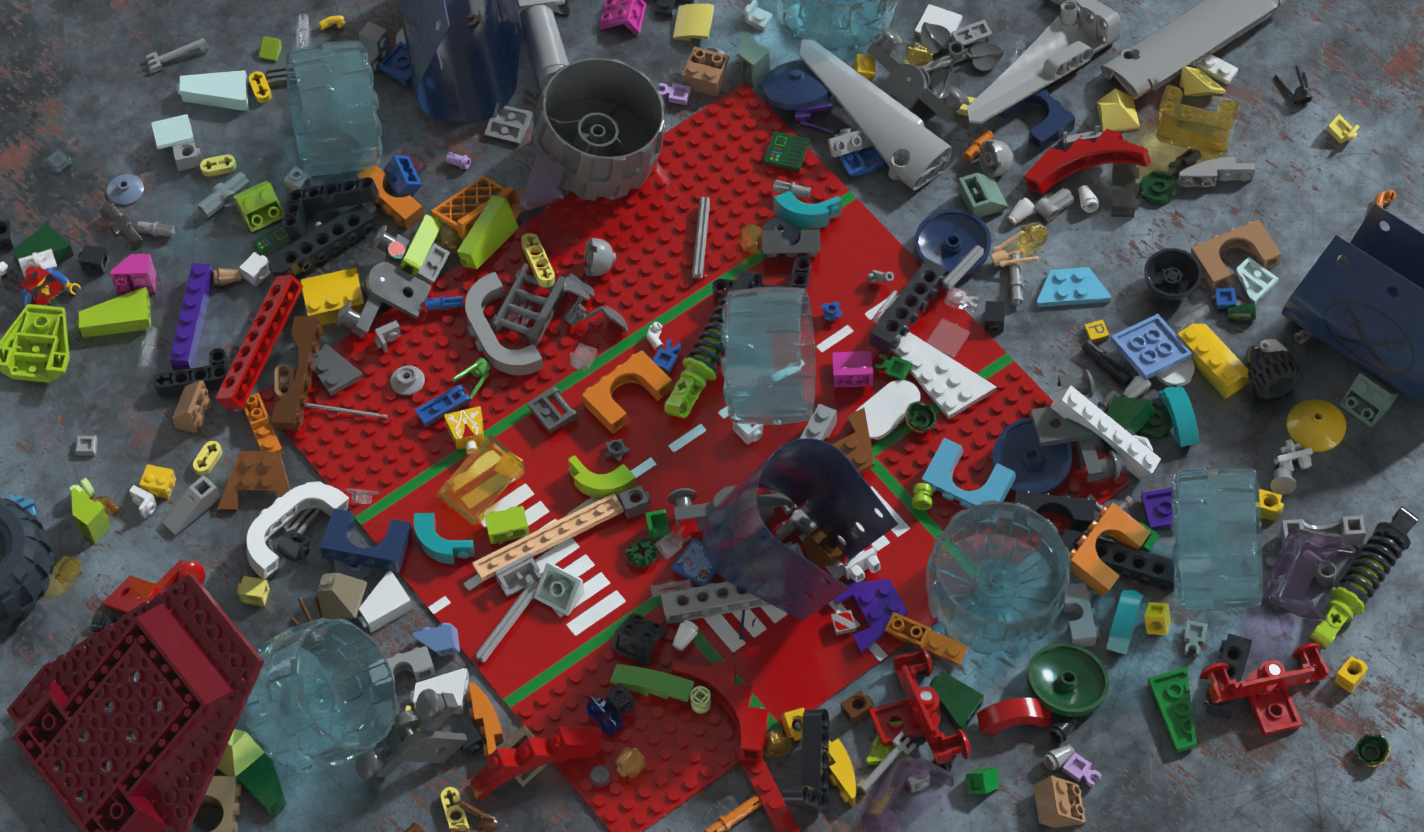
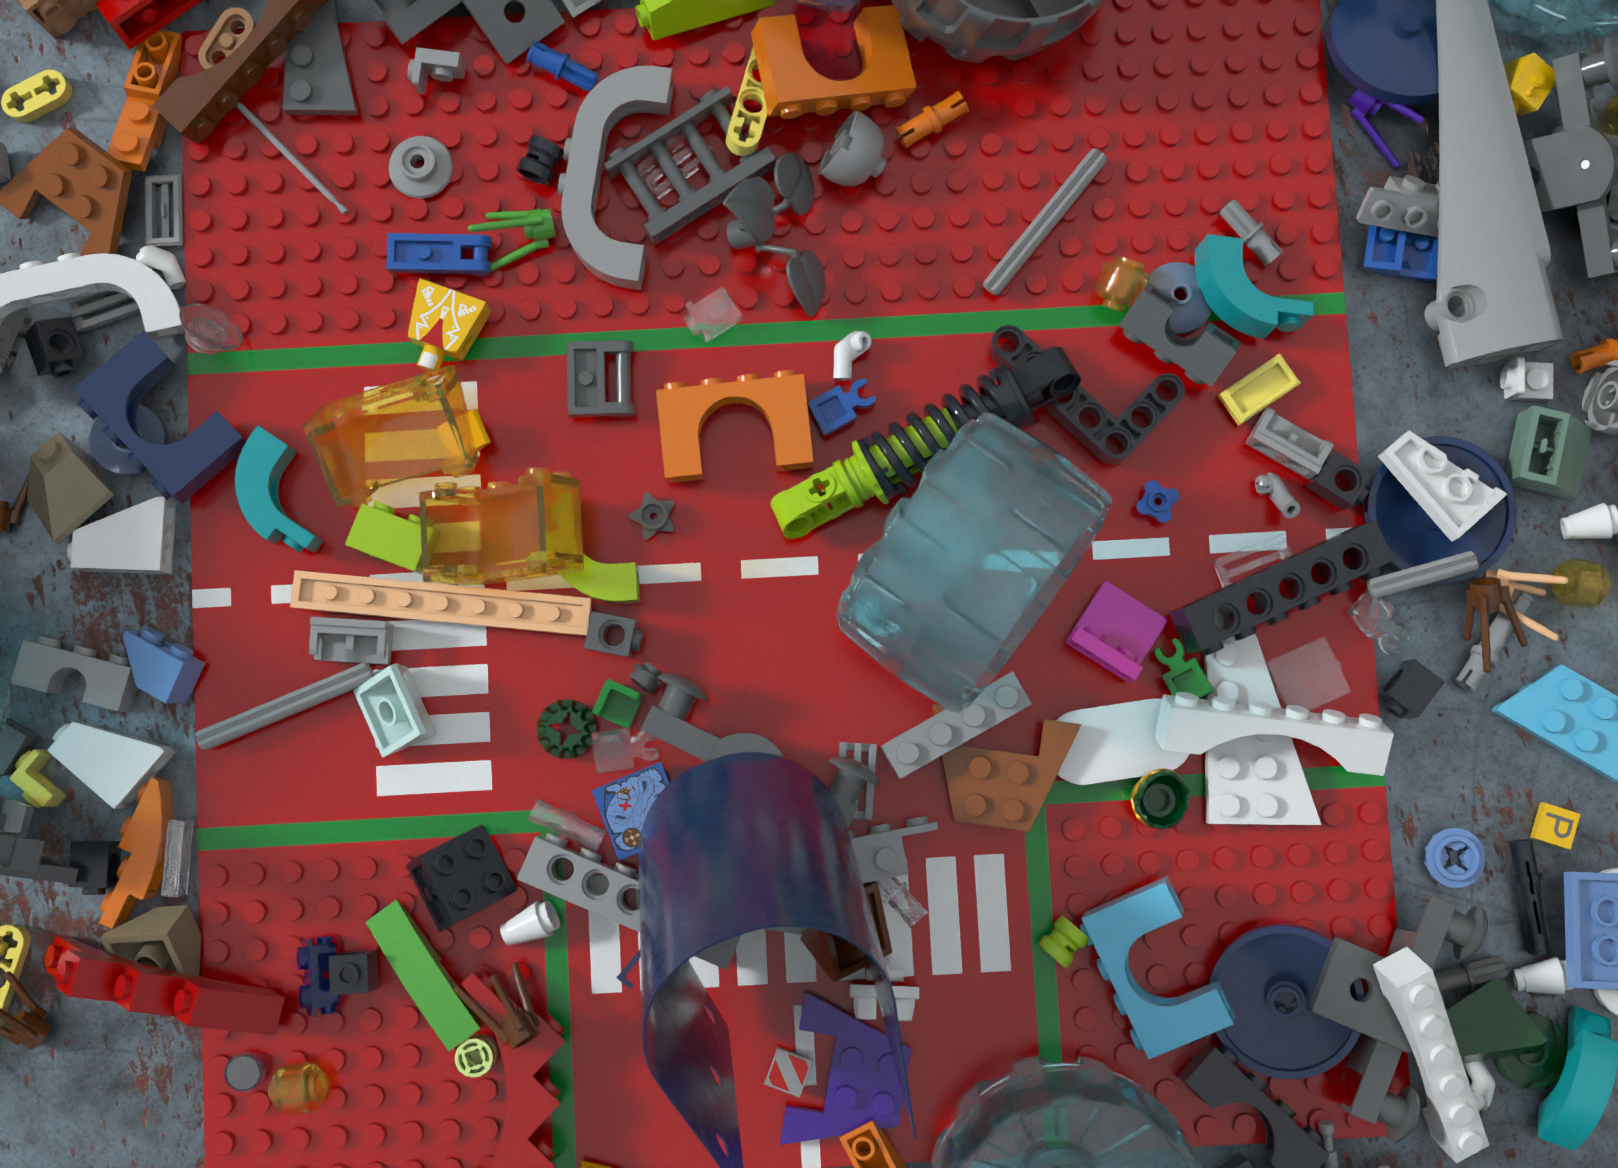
camera: 30 degrees right, 25 degrees up
dark green tile [764,131,810,172] -> none
none -> light grey tile [145,174,184,249]
none -> clear tile [161,819,195,897]
none -> clear yellow windscreen [419,467,584,586]
none -> reddish brown plant [454,962,540,1049]
none -> black wheel [516,135,564,186]
none -> dark grey plate [629,661,664,695]
none -> orange arch [751,5,916,119]
none -> orange pin [895,91,969,149]
none -> white arch [1154,692,1394,776]
none -> light yellow tile [1217,353,1301,426]
none -> light grey hinge [1245,407,1334,480]
none -> black brick [1305,450,1372,511]
none -> white wing [1378,431,1507,542]
none -> medium blue gear [1424,828,1485,888]
none -> reddish brown plant [1463,577,1528,673]
none -> white bracket [1500,357,1553,402]

